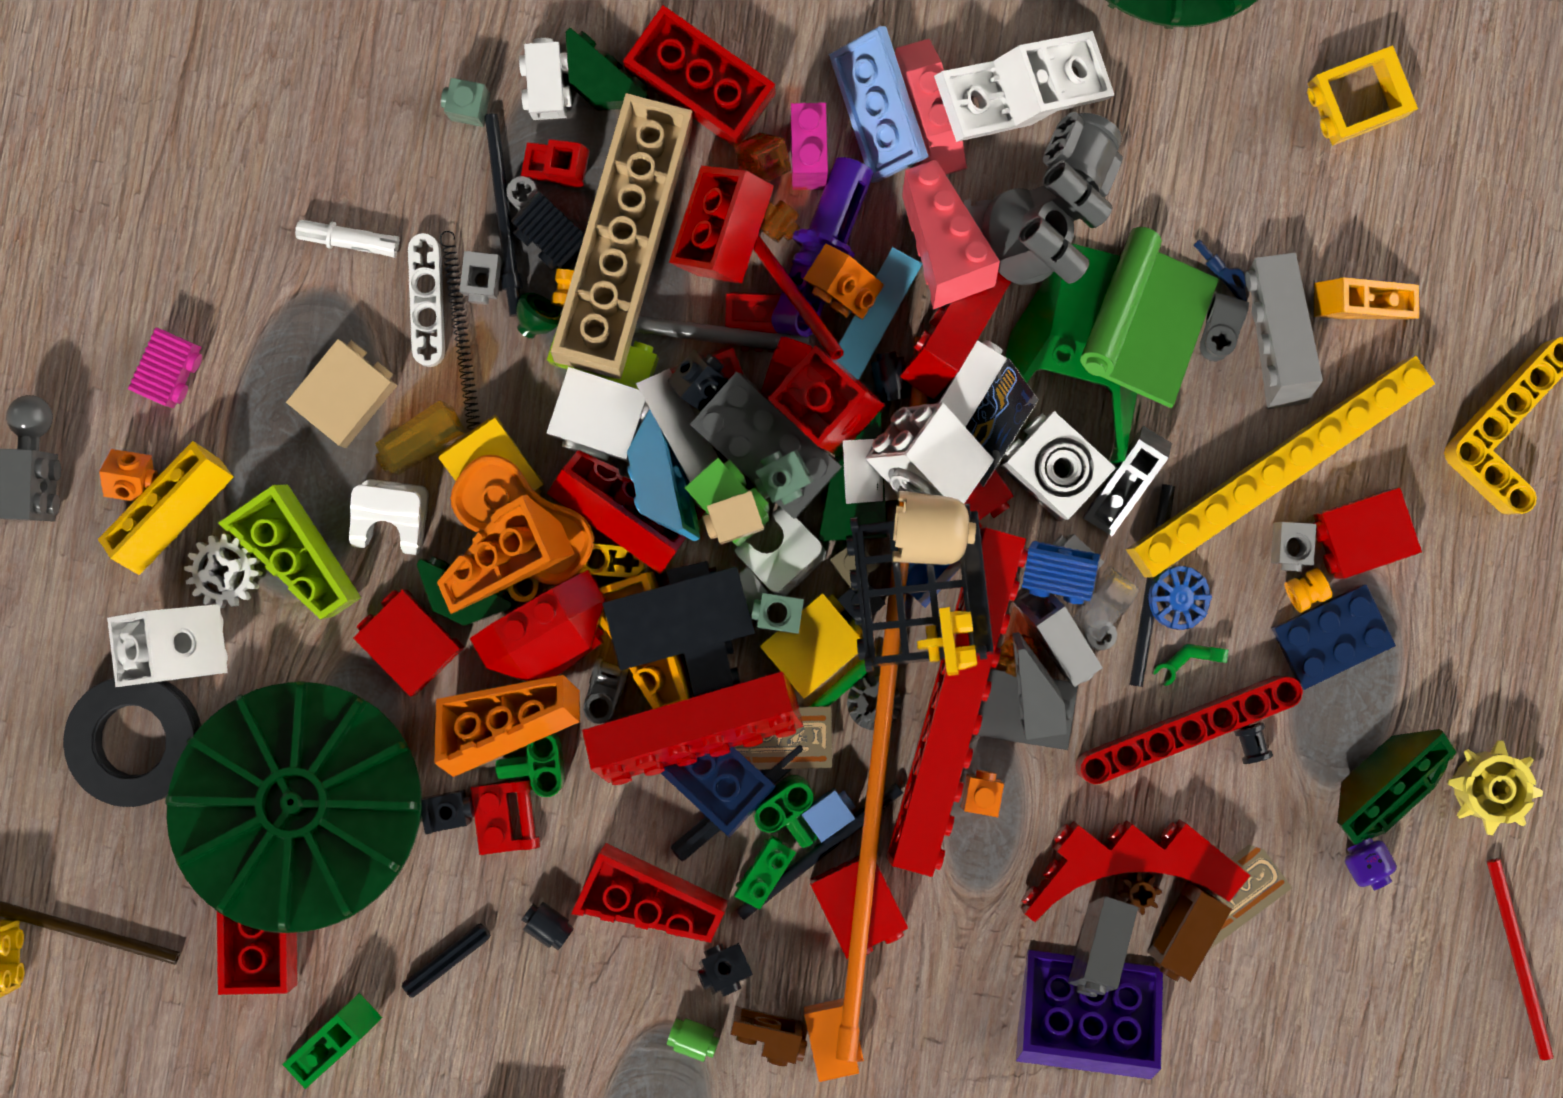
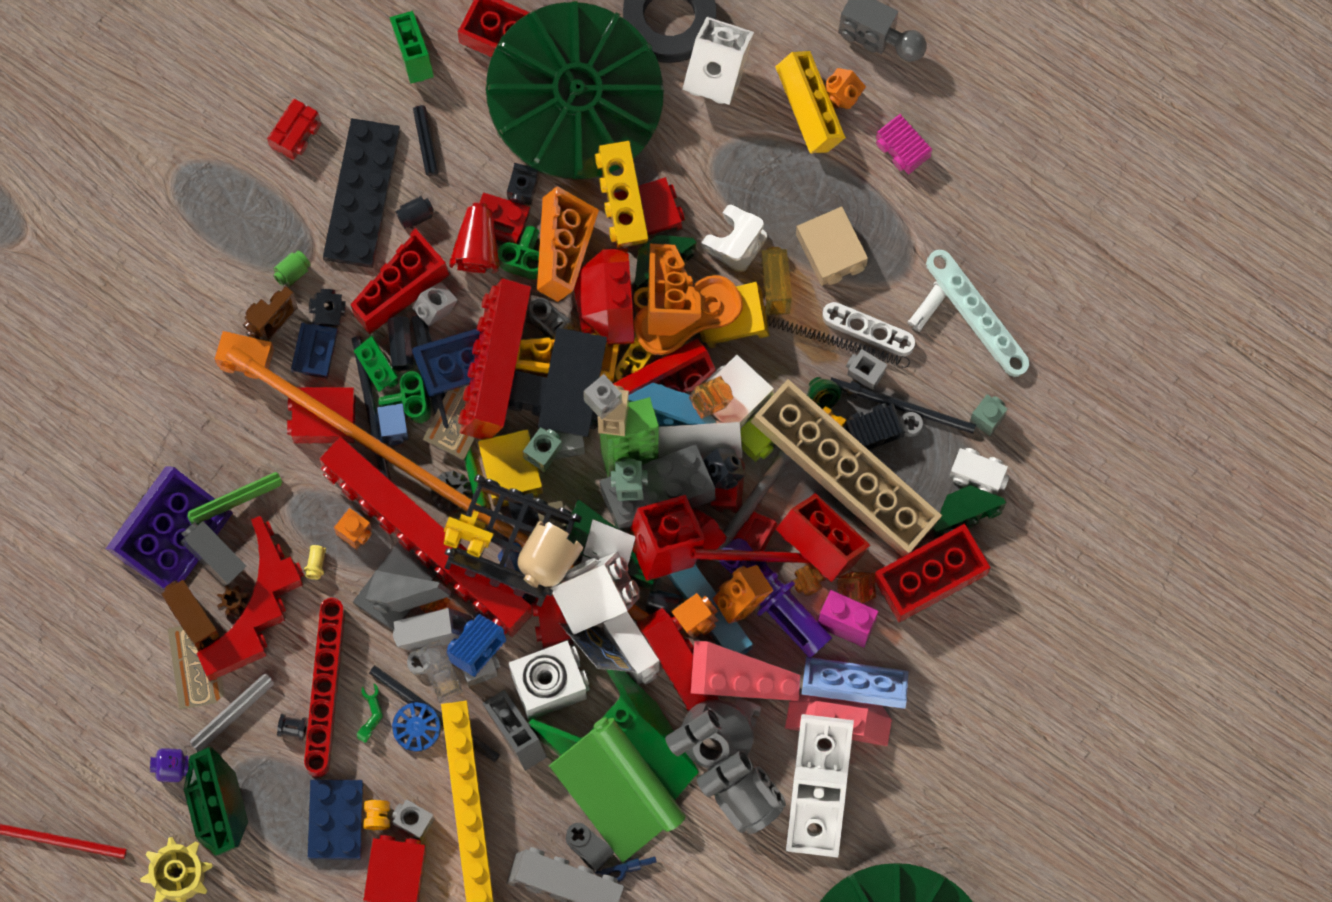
camera: 115 degrees right, 15 degrees down
white gear [184,534,263,608] -> none
lime wedge [218,484,362,620] -> none
red brick [521,139,590,187] -> none
white piece [735,507,826,596] -> none
none -> bright green axle [188,472,282,524]
none -> light grey axle [190,673,274,752]
none -> dark blue plate [291,322,338,379]
none -> light yellow pin [304,545,326,580]
none -> black plate [323,118,400,268]
none -> black axle [387,316,414,371]
none -> light grey brick [412,282,458,326]
none -> red cone [449,203,500,273]
none -> light grey brick [583,374,622,419]
none -> yellow brick [595,141,648,248]
none -> orange brick [671,593,718,639]
none -> clear orange brick [689,376,734,419]
none -> light aqua plate [926,250,1029,377]

